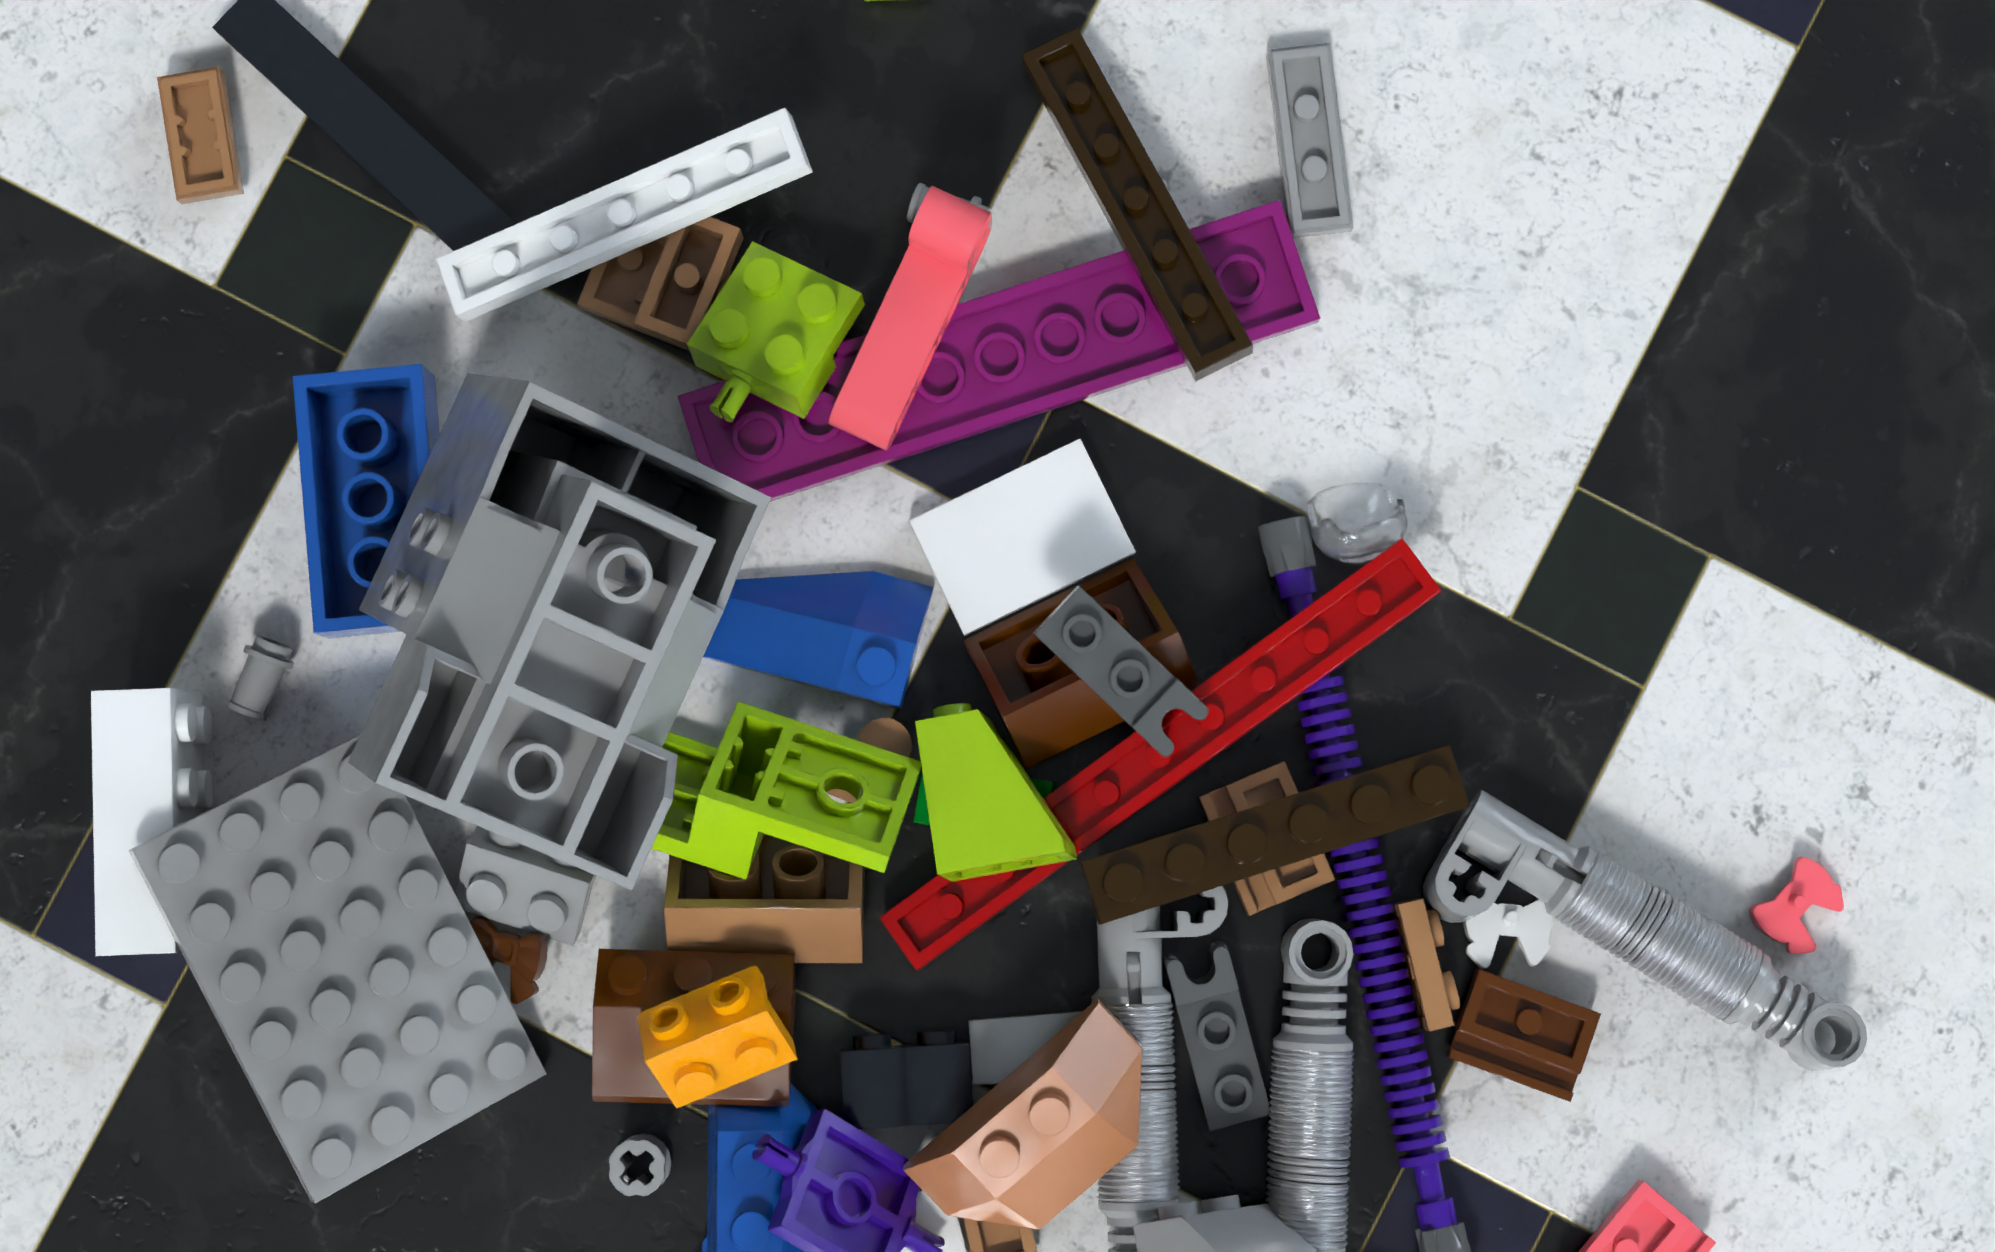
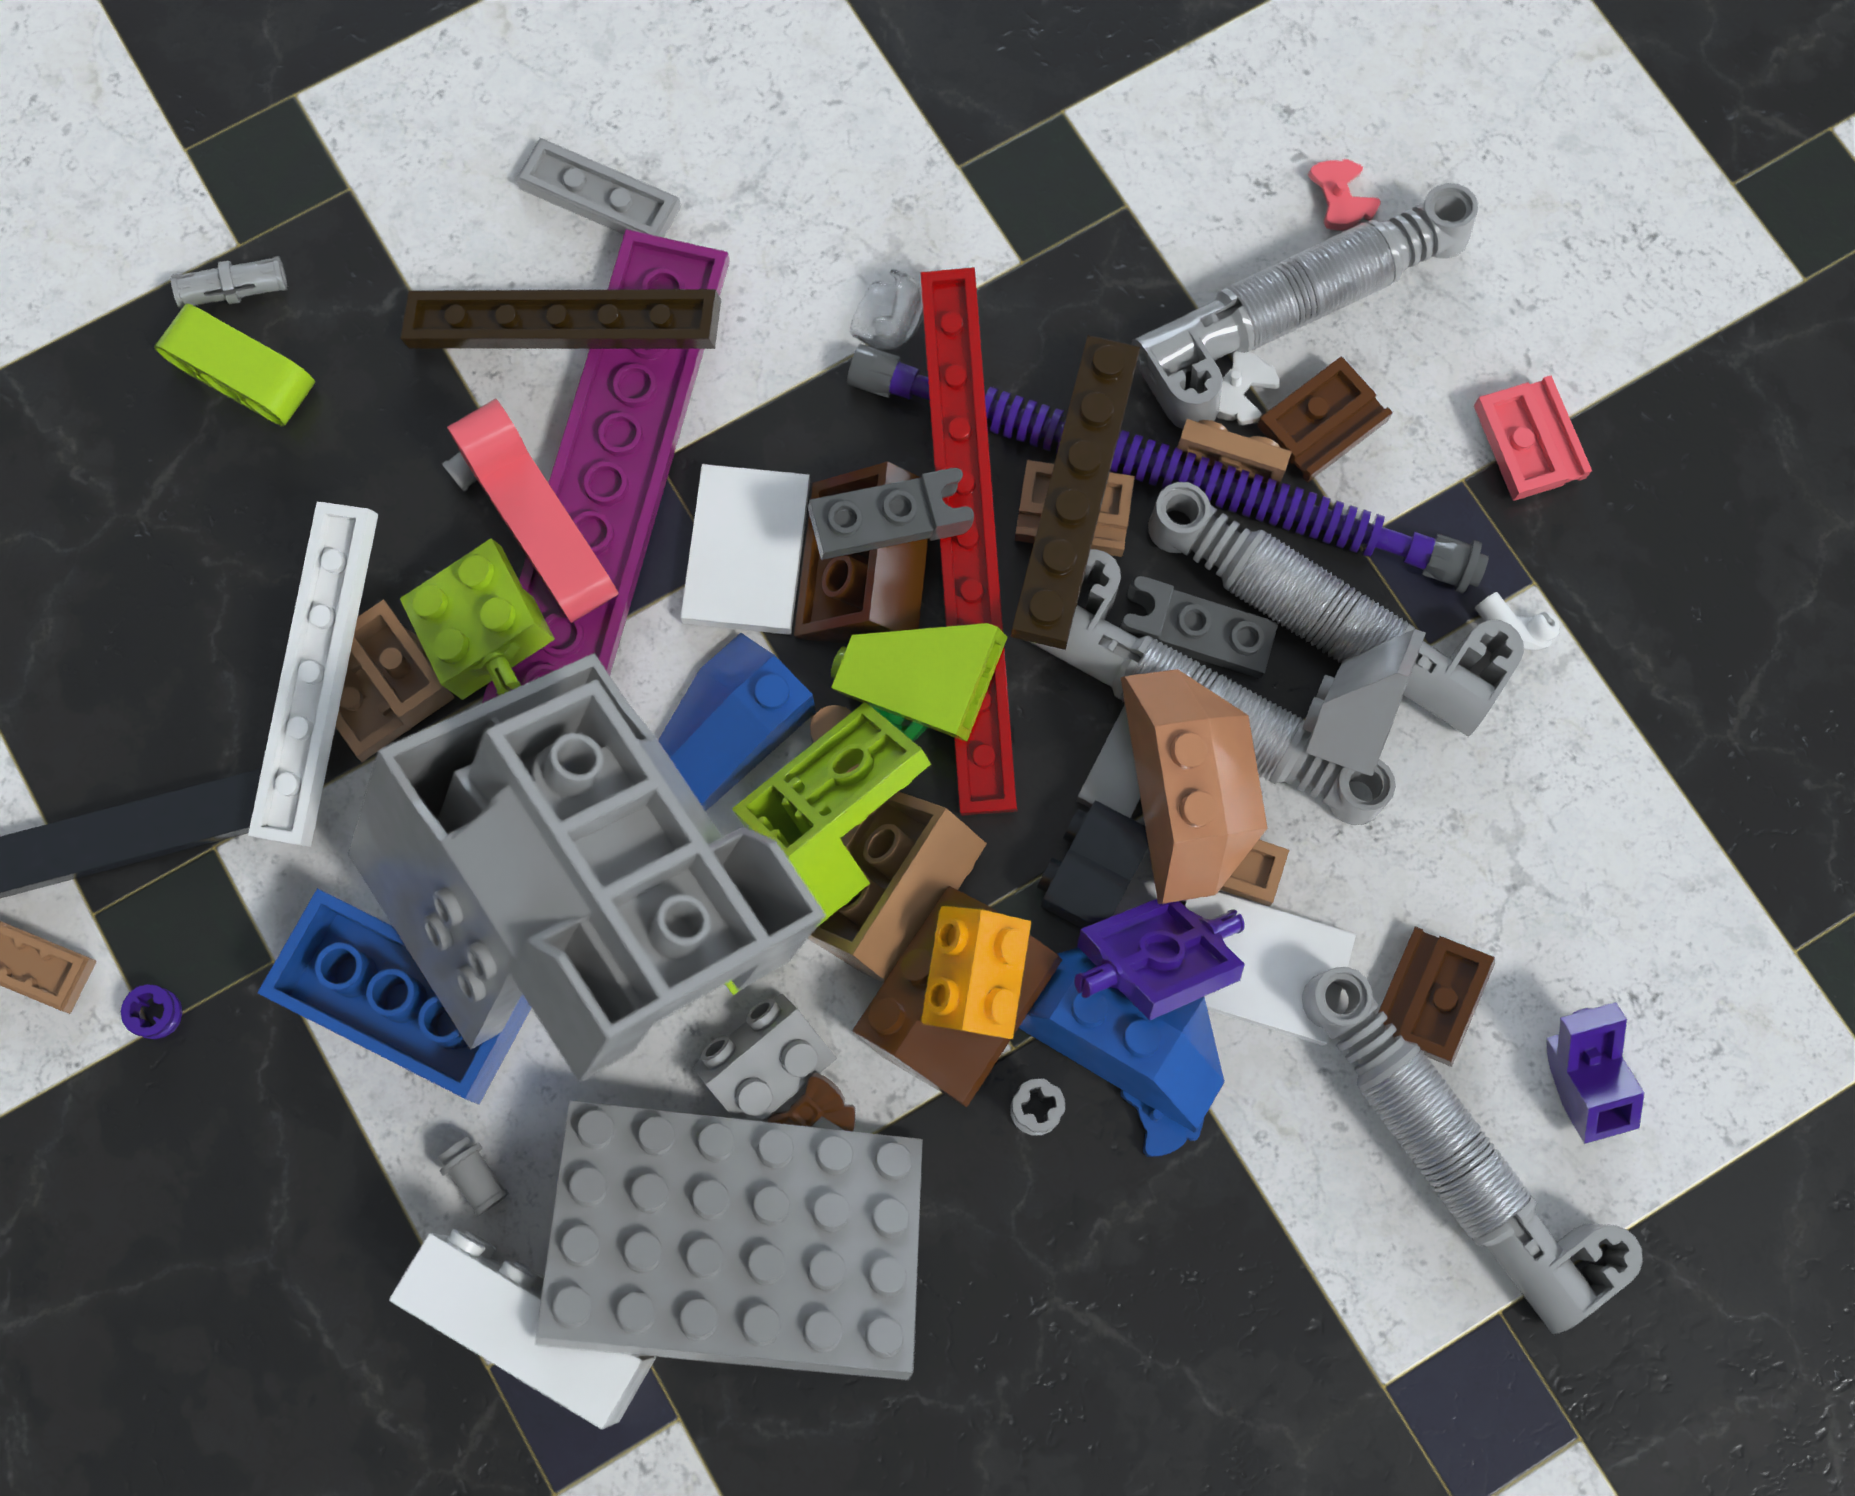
camera: 55 degrees left, 10 degrees down
none -> dark purple bush [120,984,183,1040]

